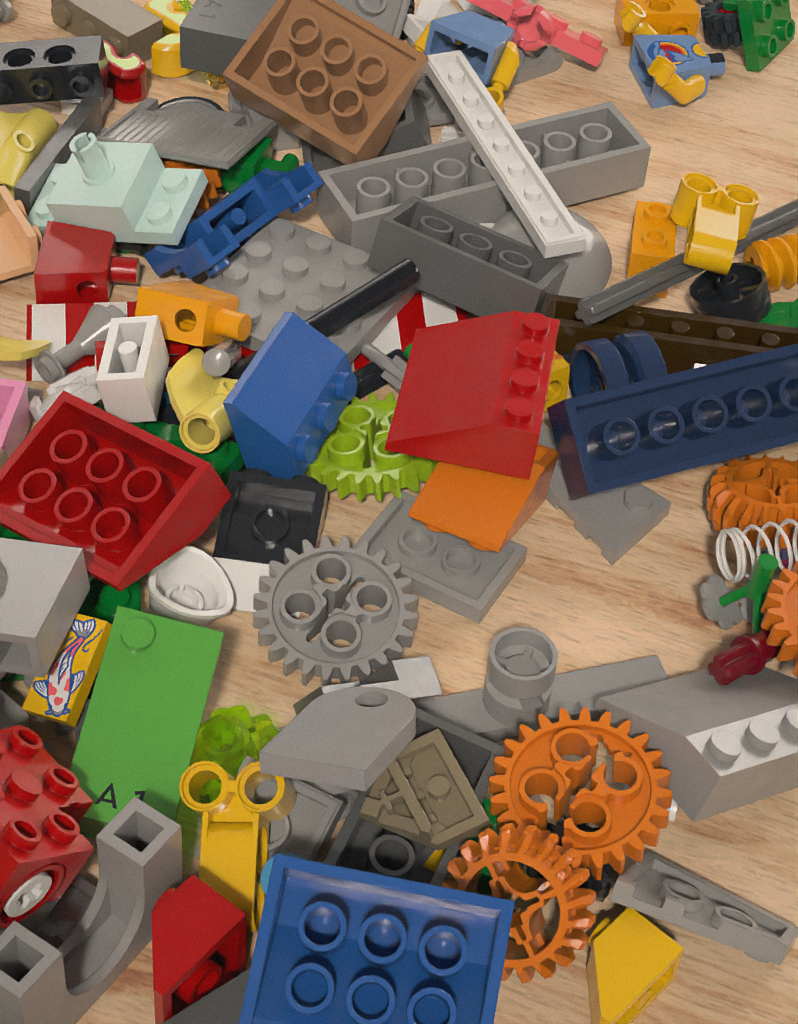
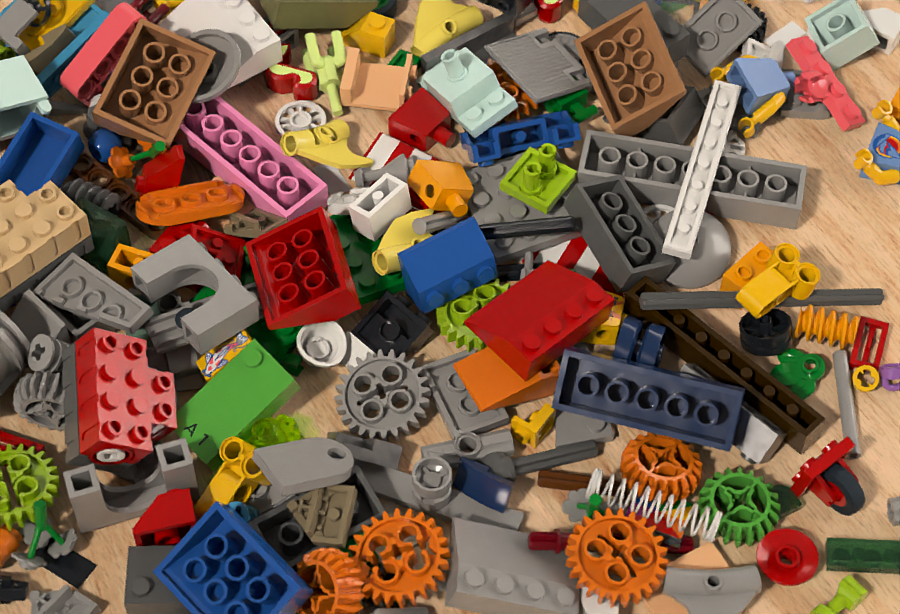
camera: 40 degrees right, 10 degrees up
none -> light grey piece [420,428,515,468]
none -> dark blue slope [453,457,515,513]
none -> dark grey axle [480,440,598,482]
none -> lime plate [499,143,577,215]
none -> yellow bracket [511,402,556,448]
none -> reddish brown axle [537,469,628,498]

